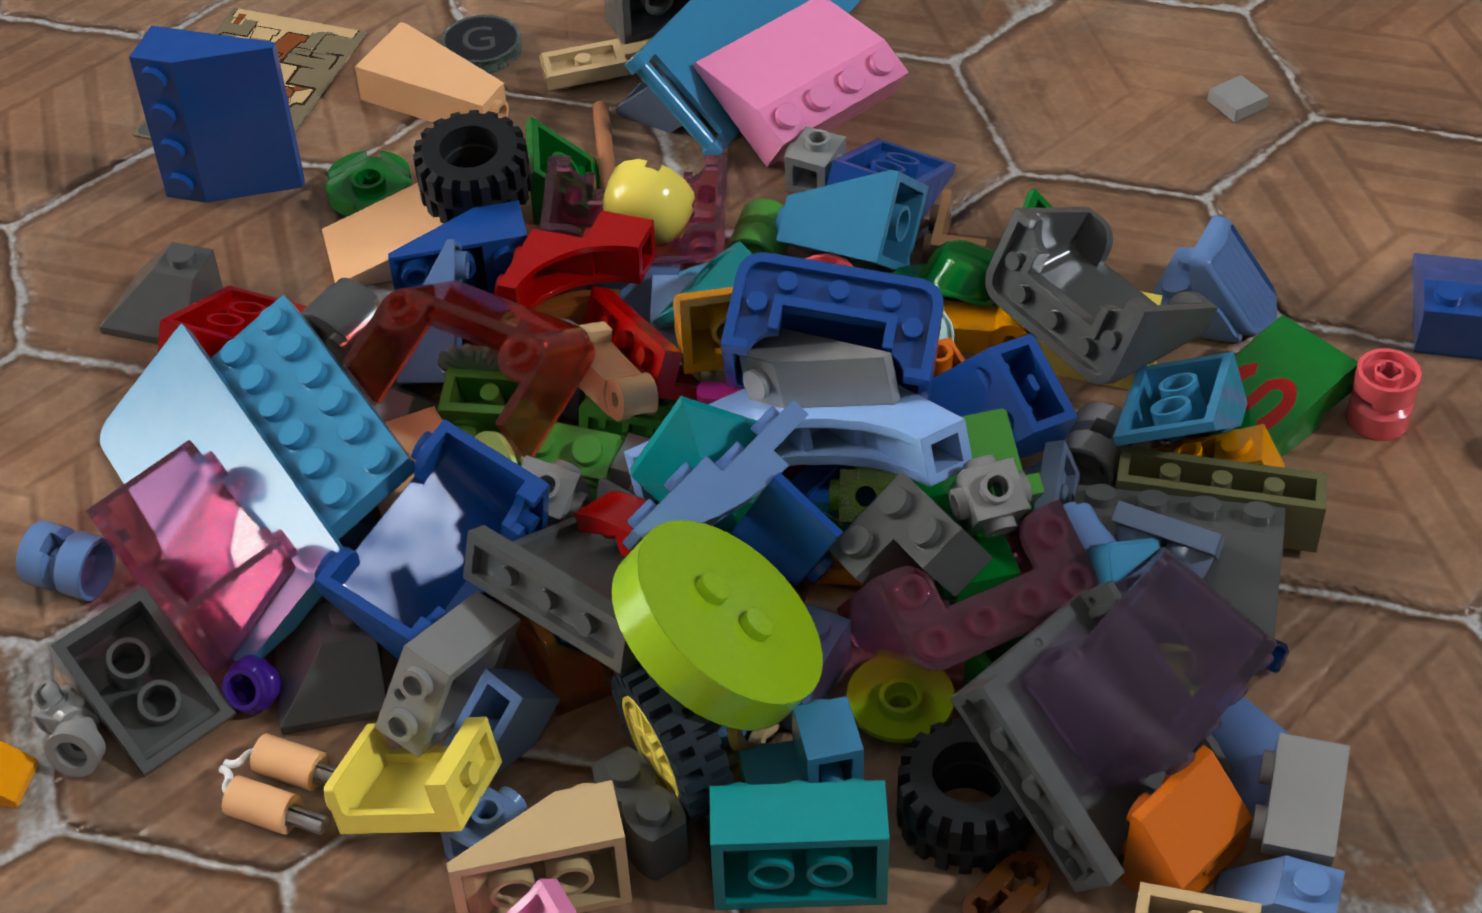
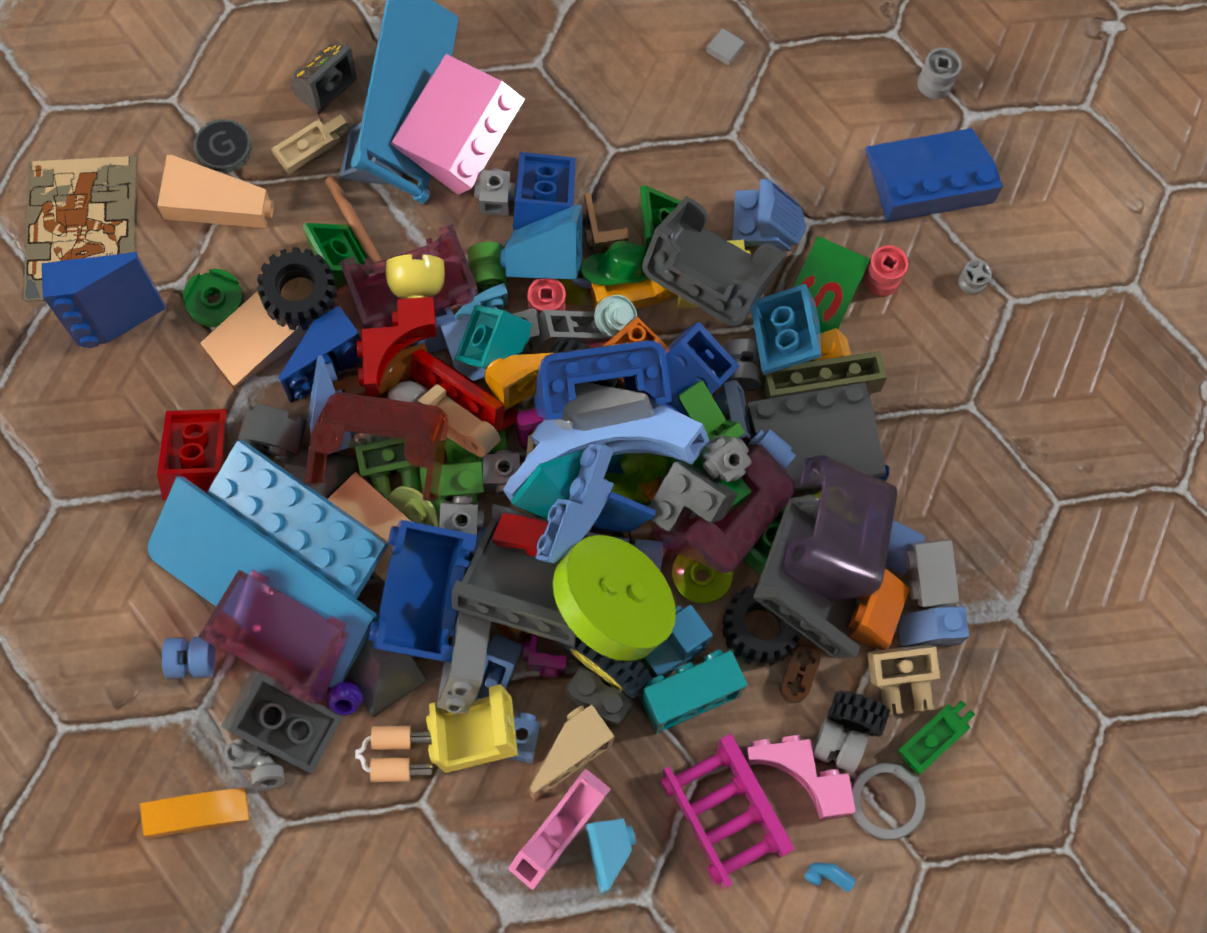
camera: 30 degrees left, 25 degrees up
dark grey slope [100,242,223,344] -> none
dark azure slope [1086,538,1159,587] -> none
sand blue tile [1112,500,1226,600] -> none
none -> magenta bracket [522,634,567,678]

